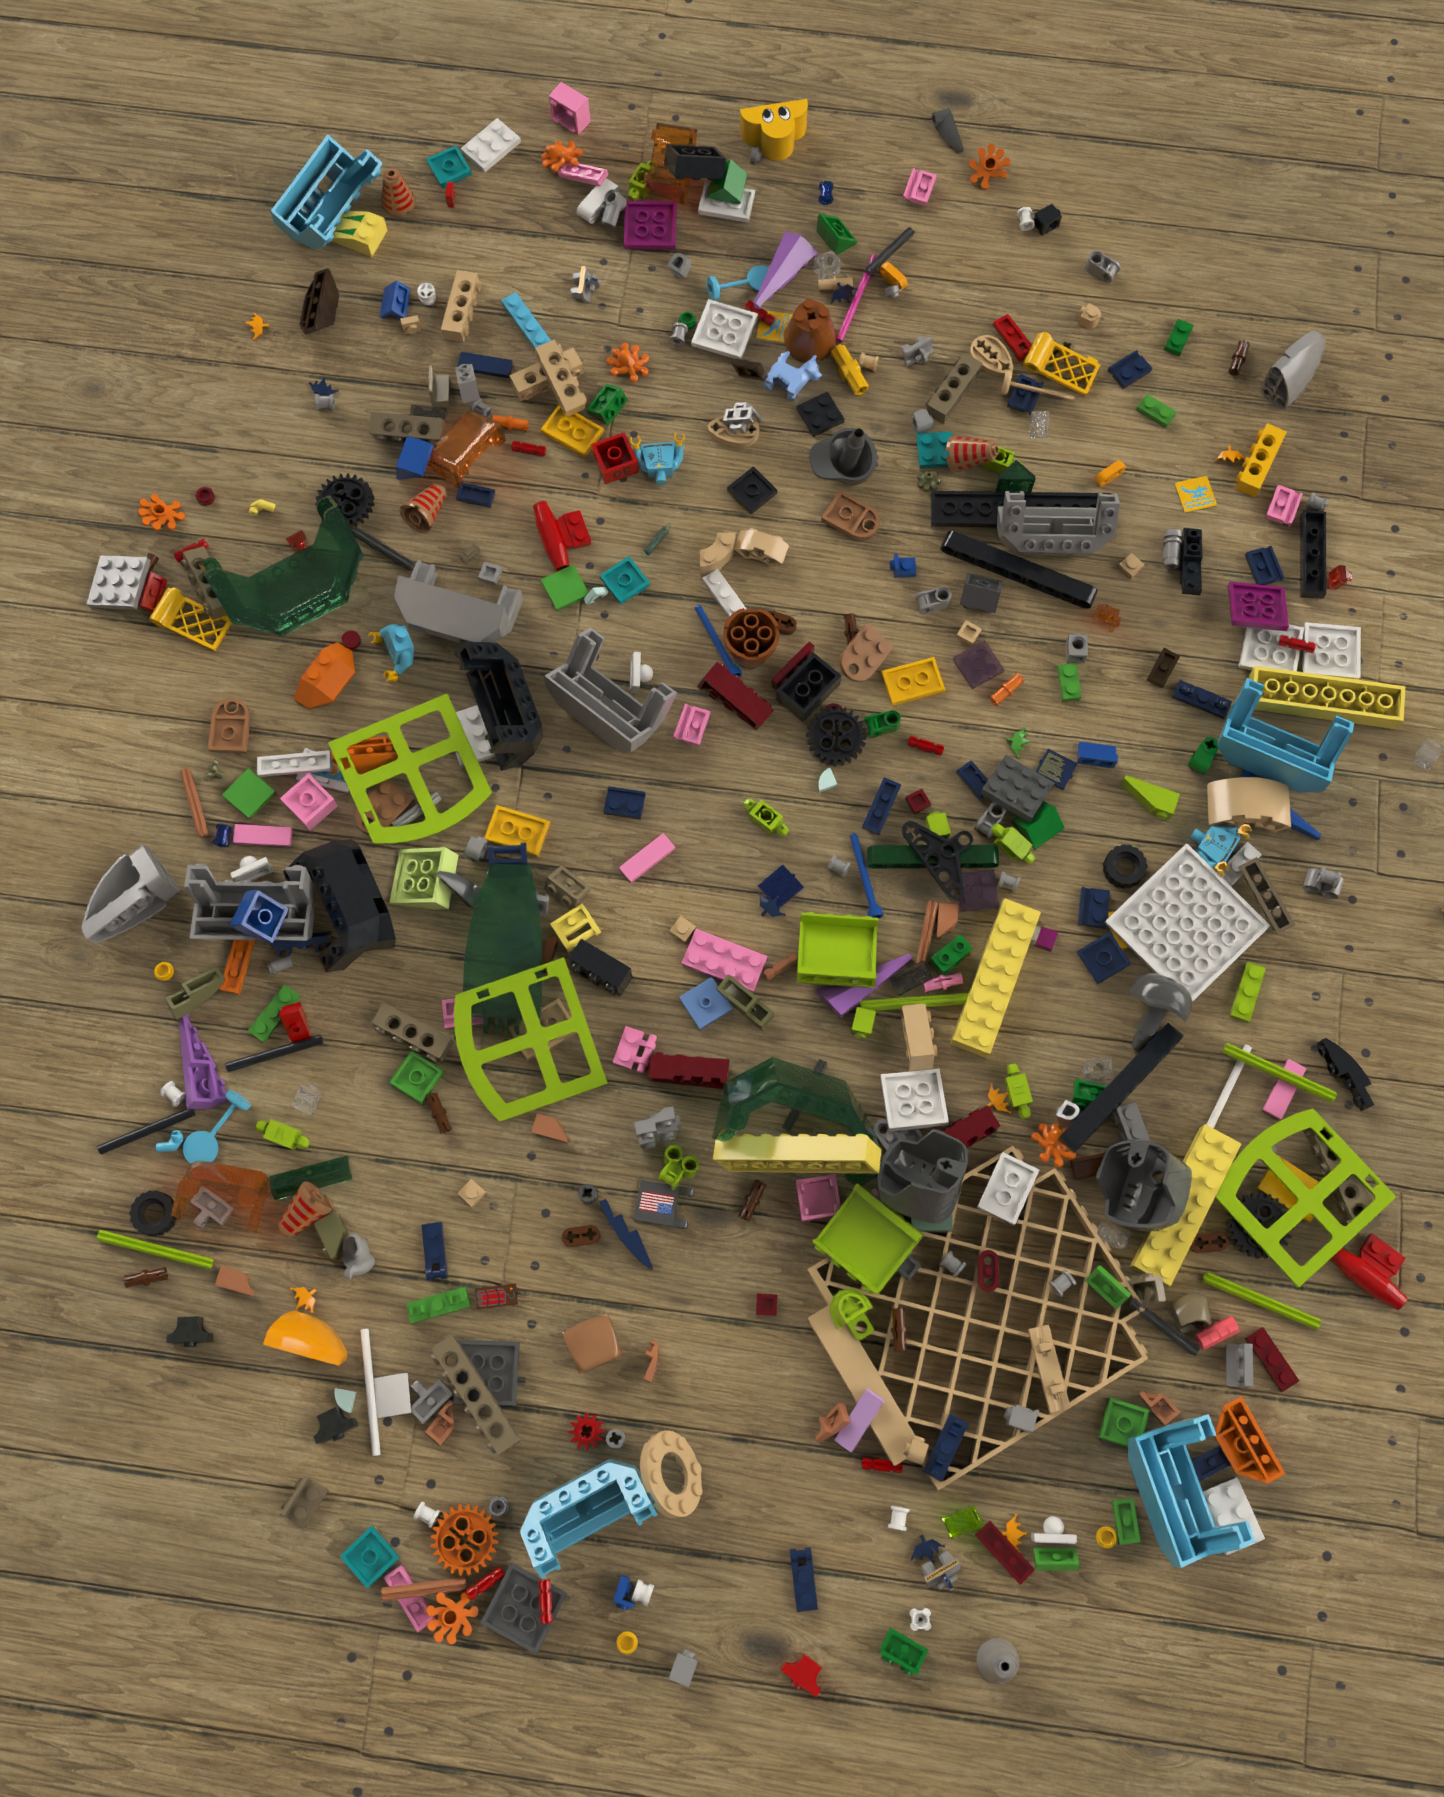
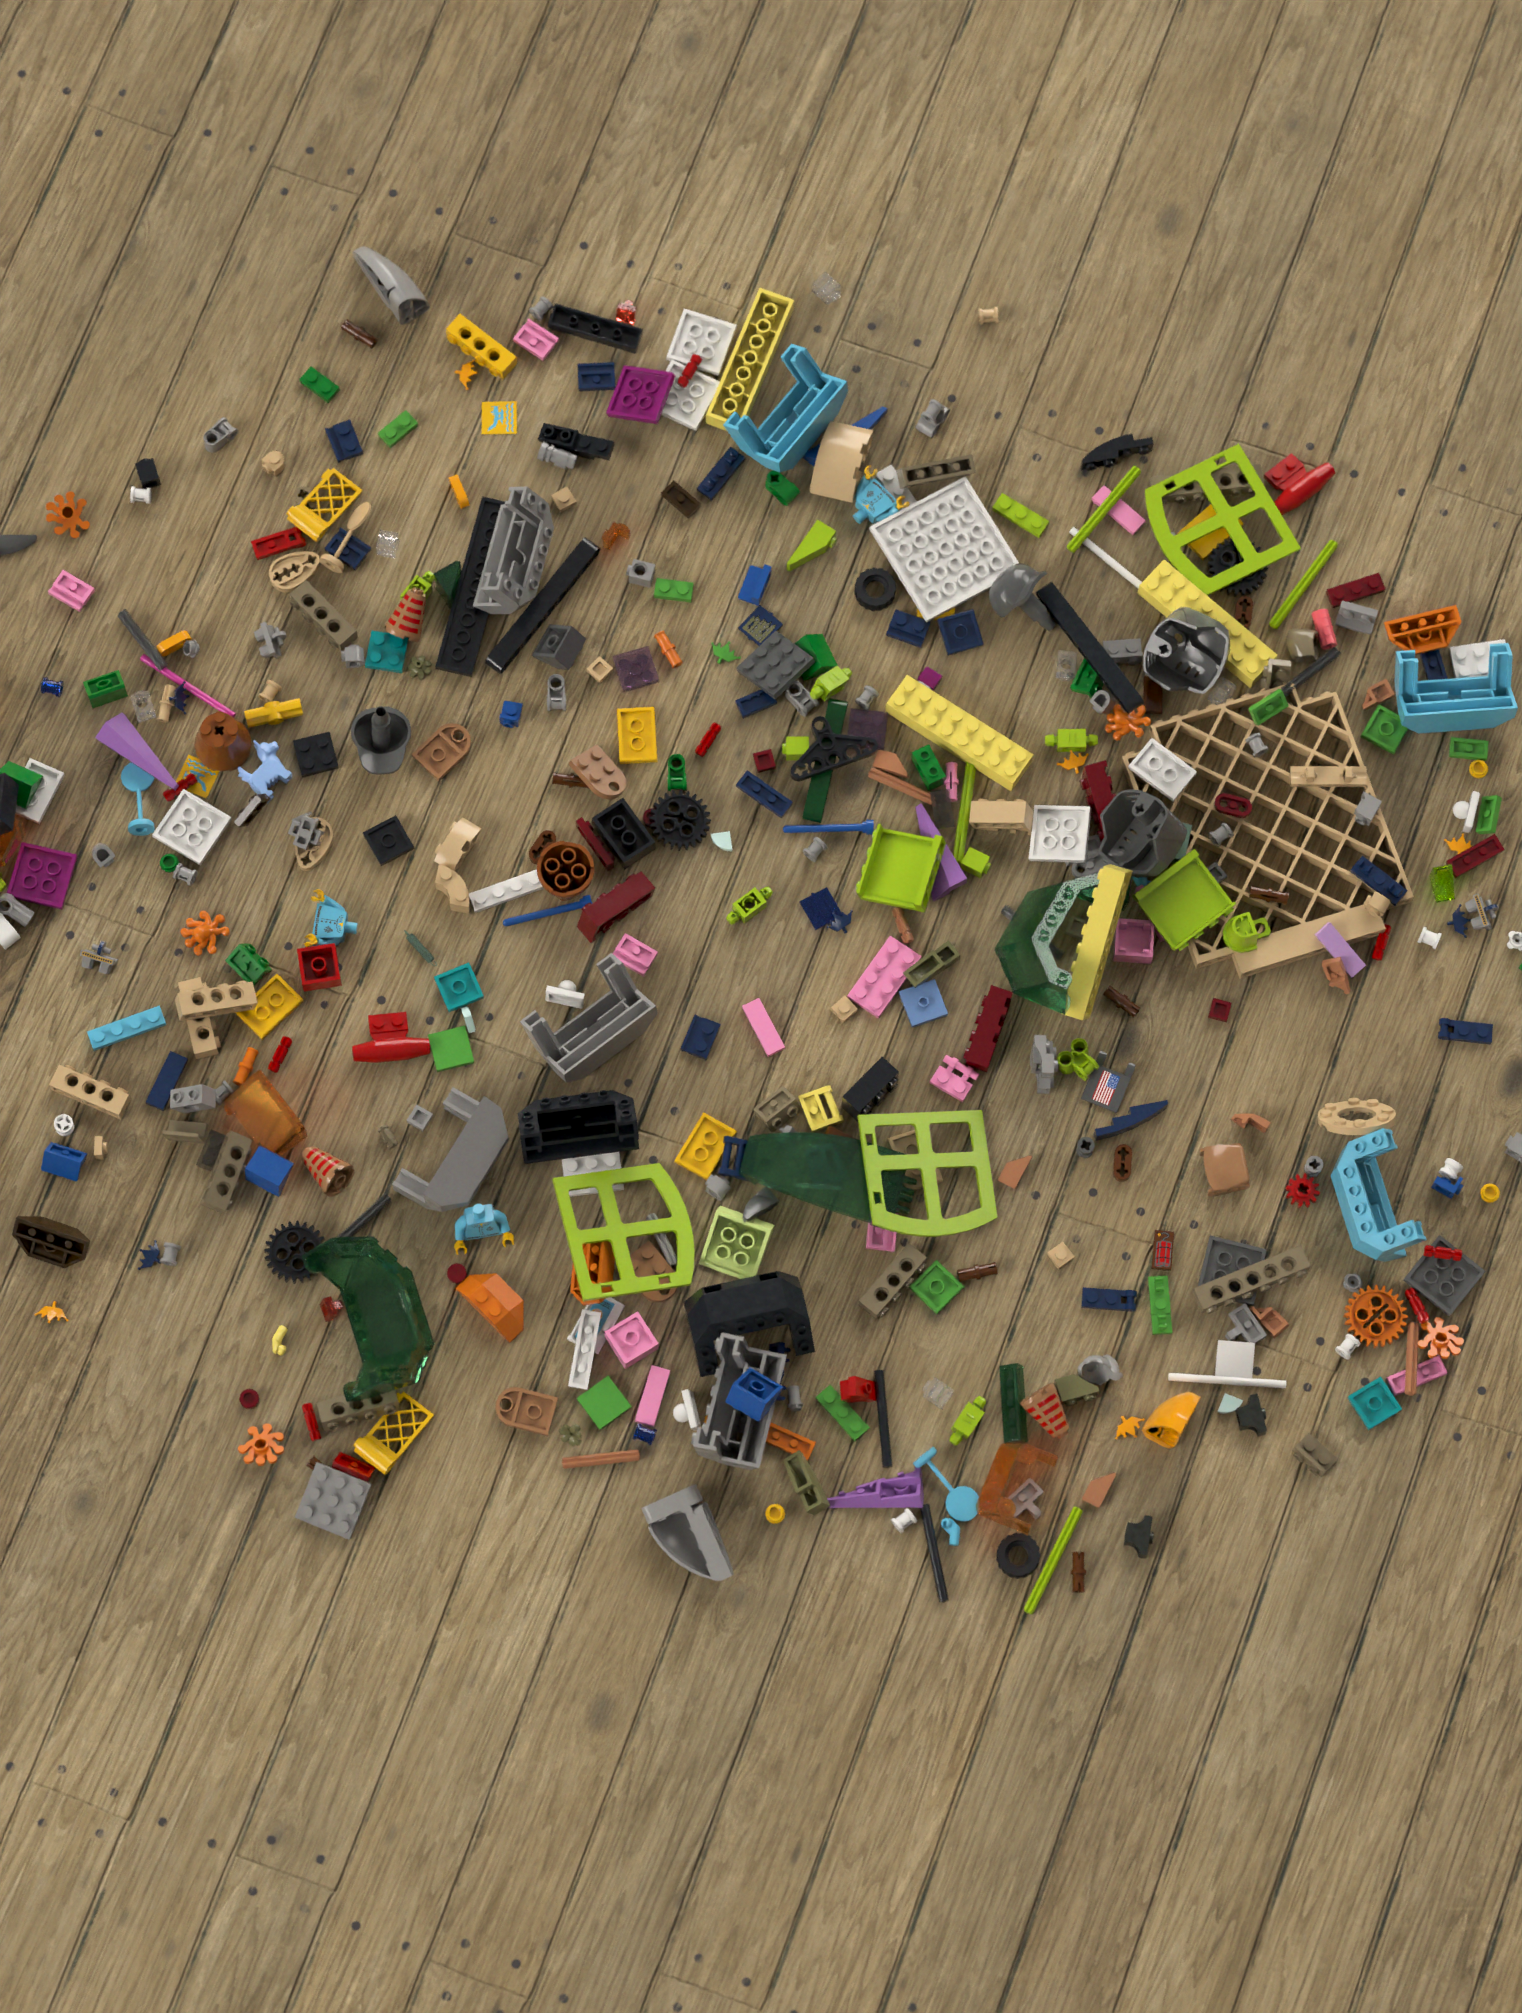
camera: 80 degrees left, 0 degrees up
dark blue plate [456,482,496,508] -> none

